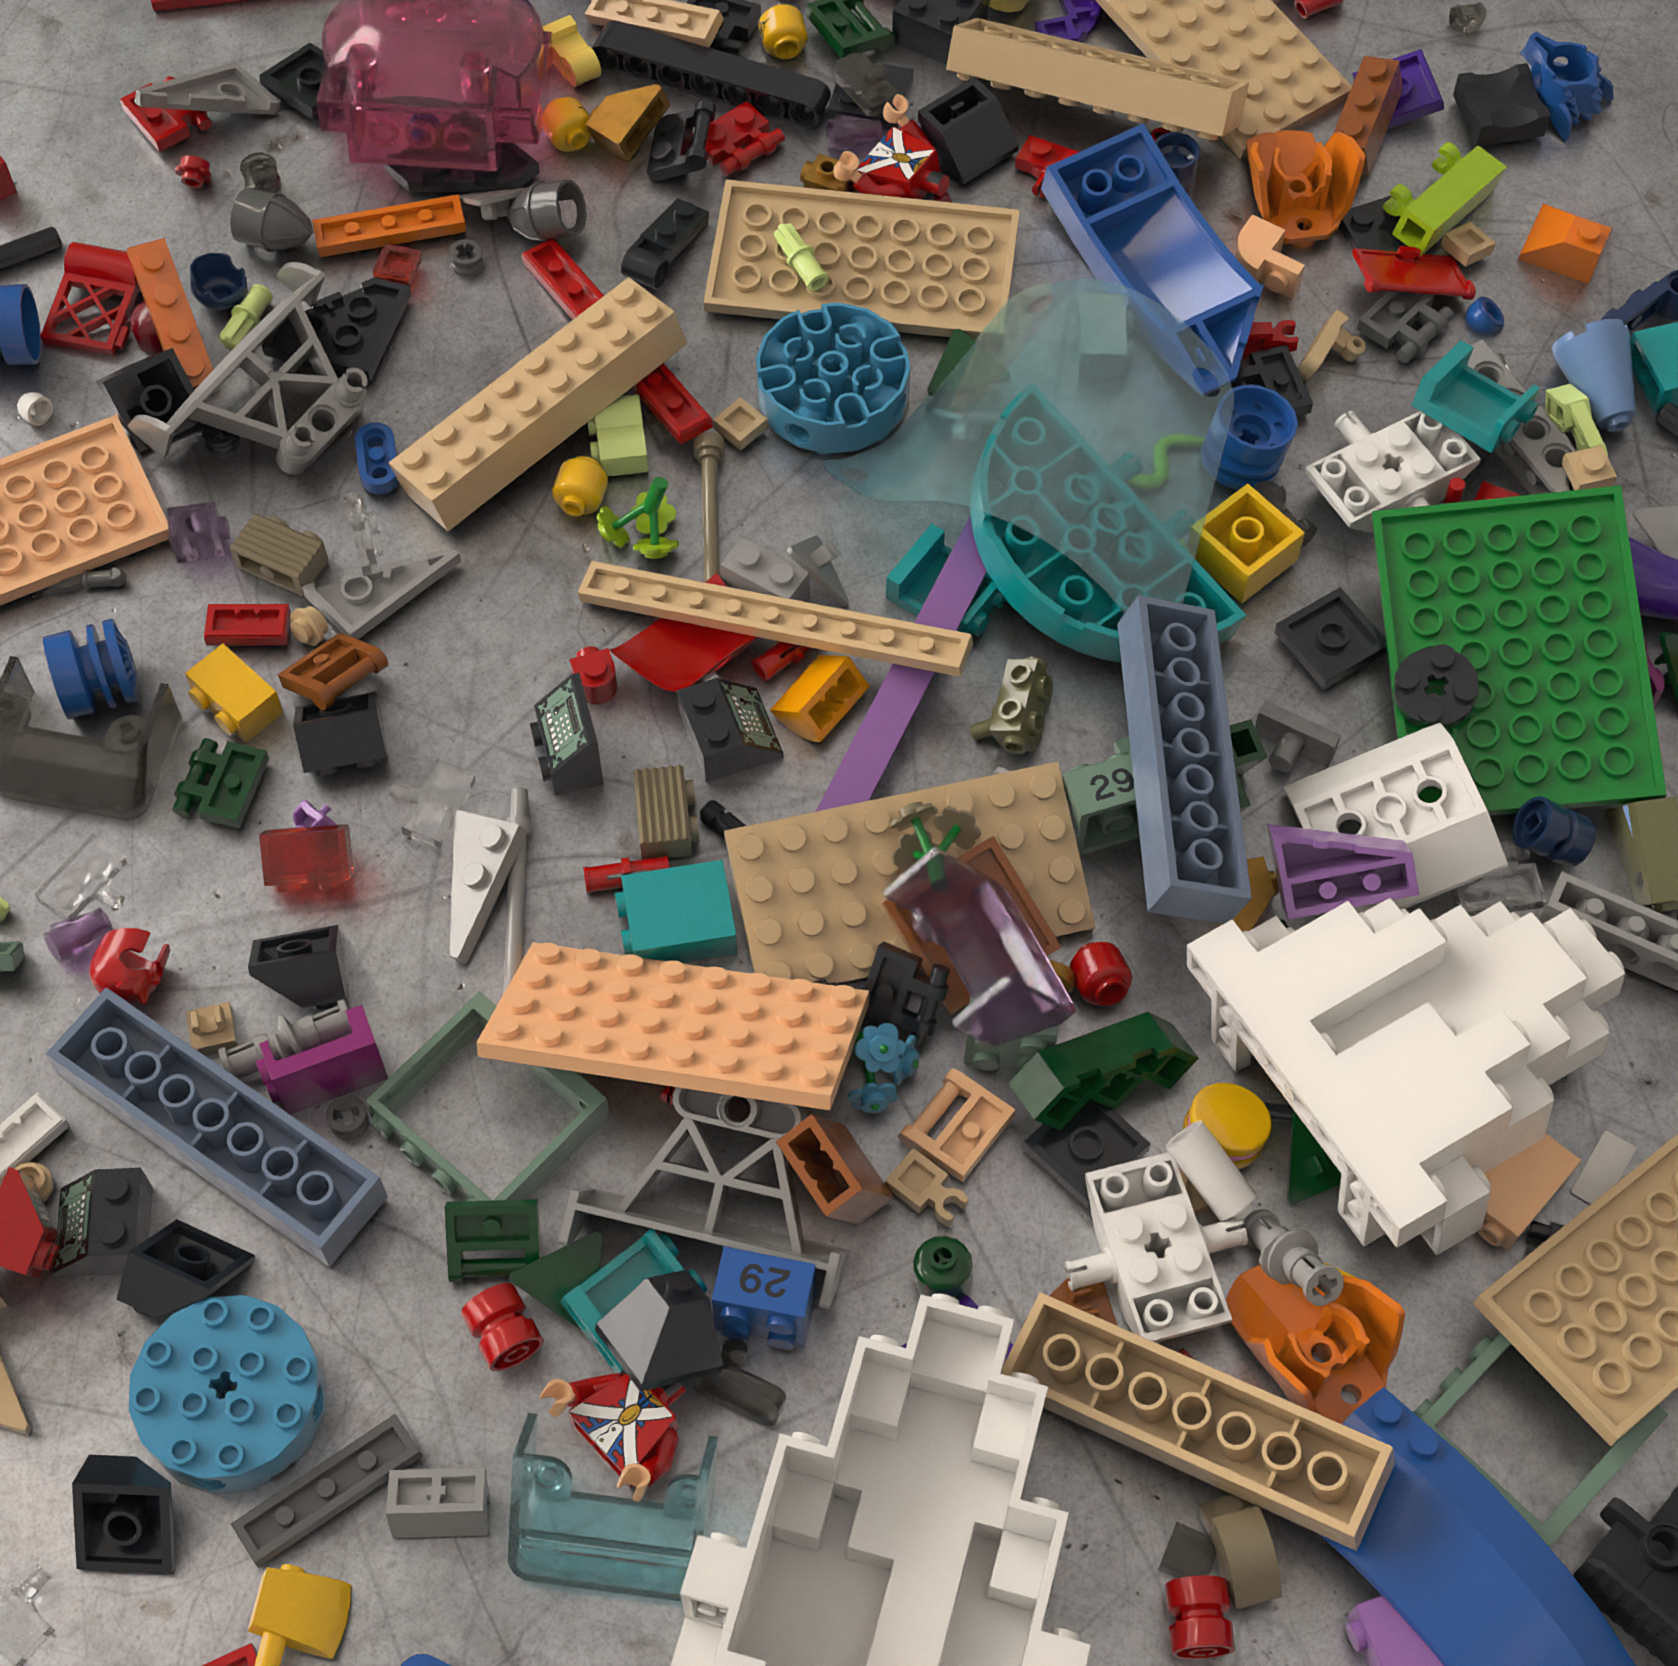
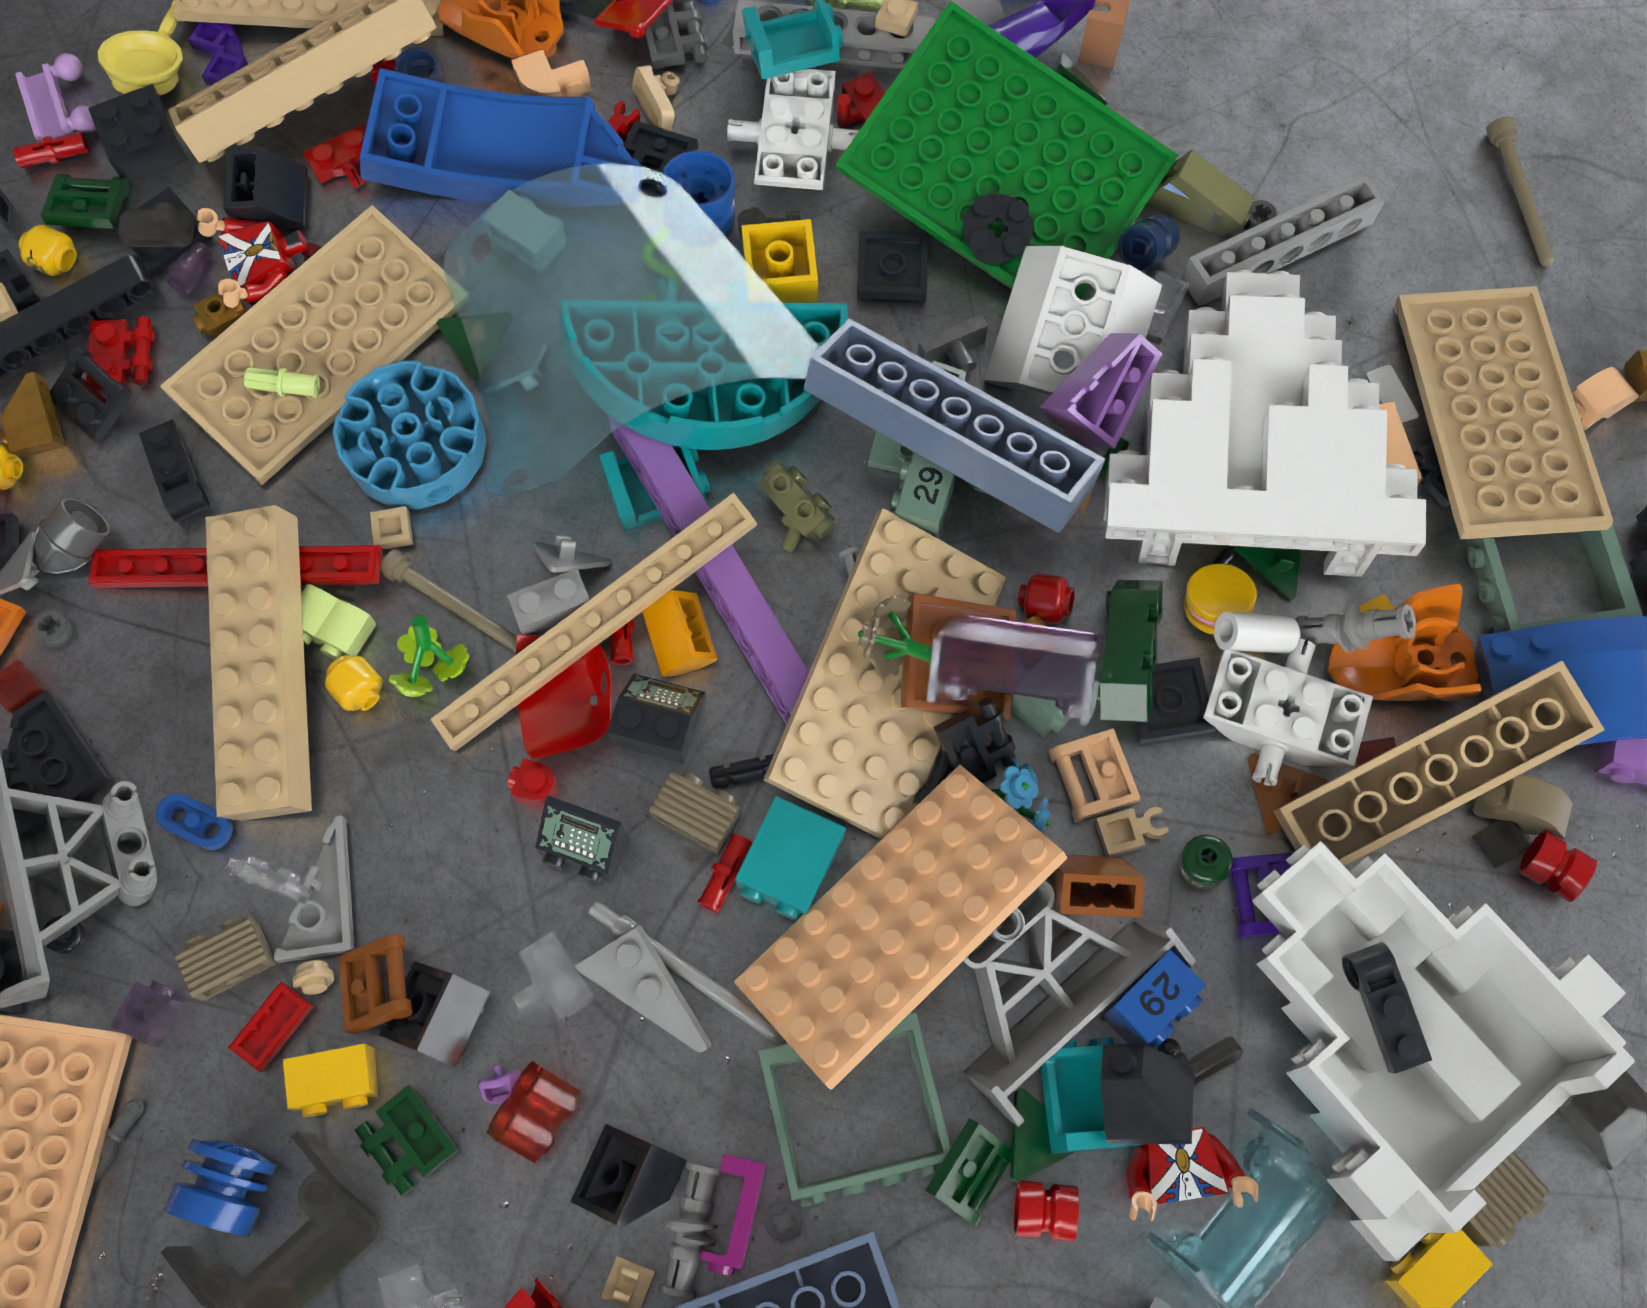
camera: 55 degrees left, 10 degrees up
none -> black plate [1342,942,1432,1074]

